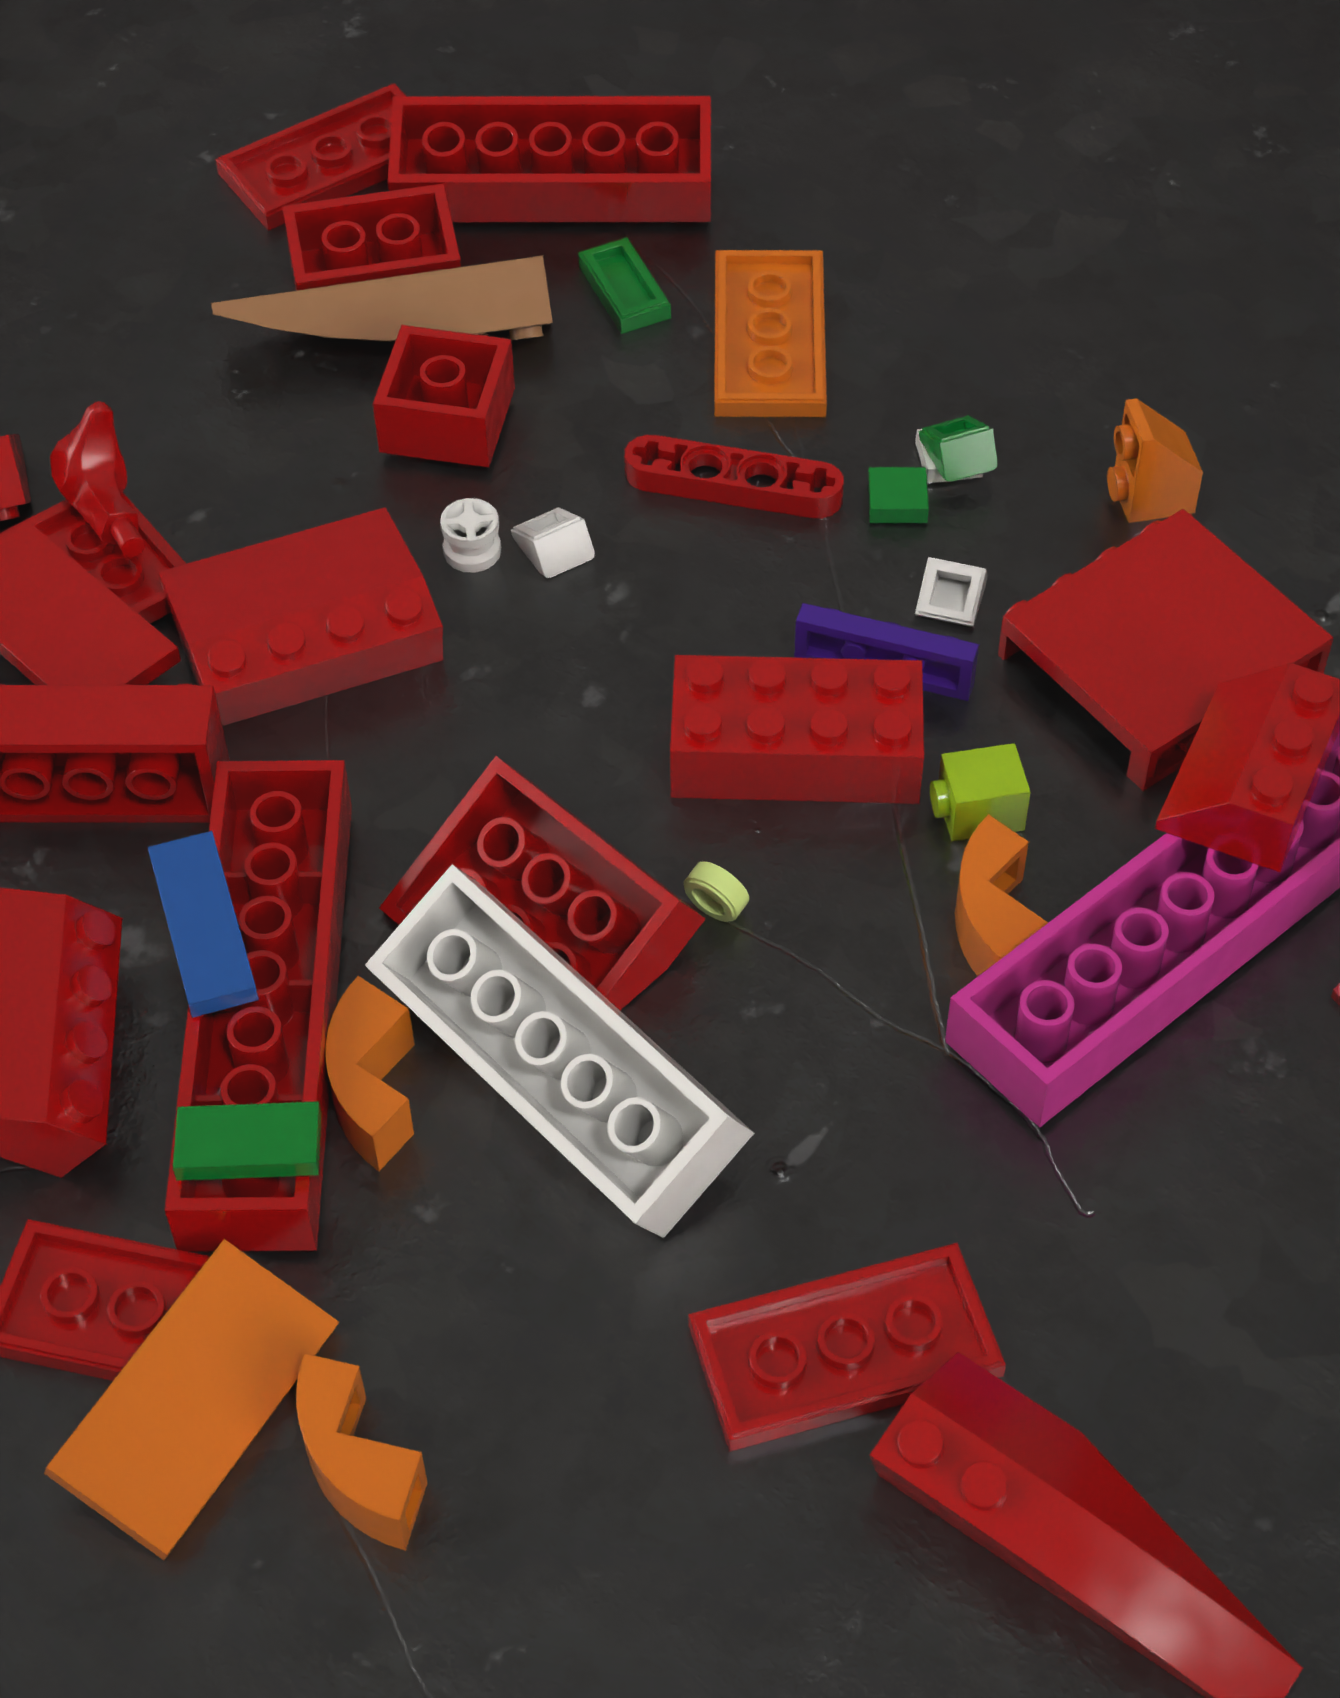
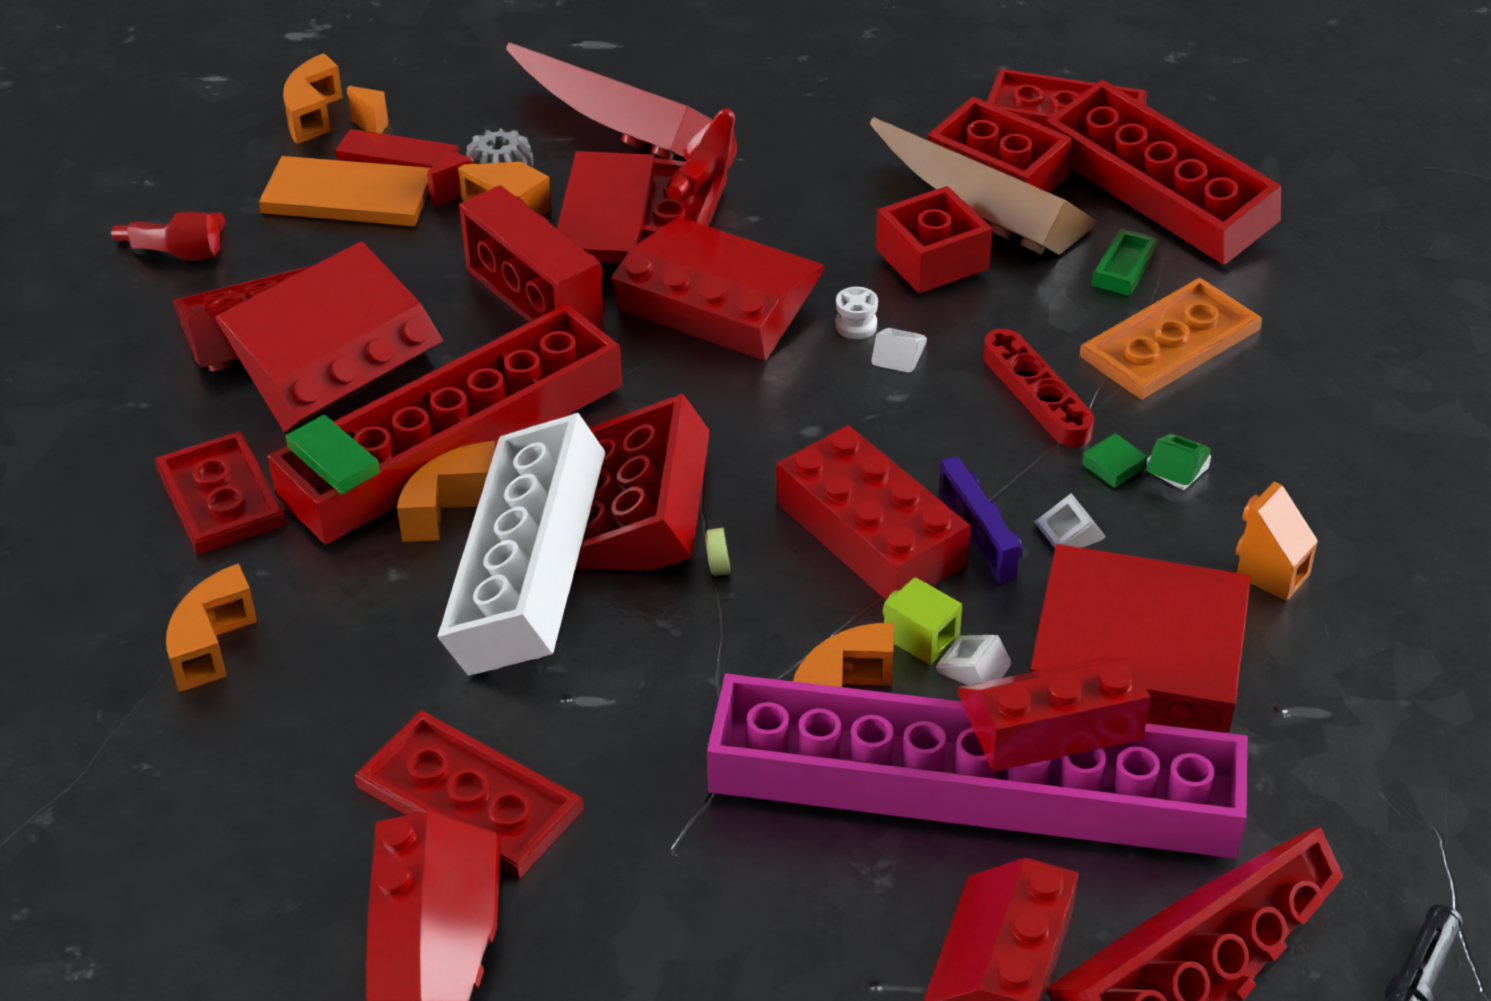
camera: 50 degrees right, 10 degrees down
orange tile [44,1239,339,1561] -> none
blue tile [147,831,259,1018] -> none
none -> white slope [936,635,1011,685]

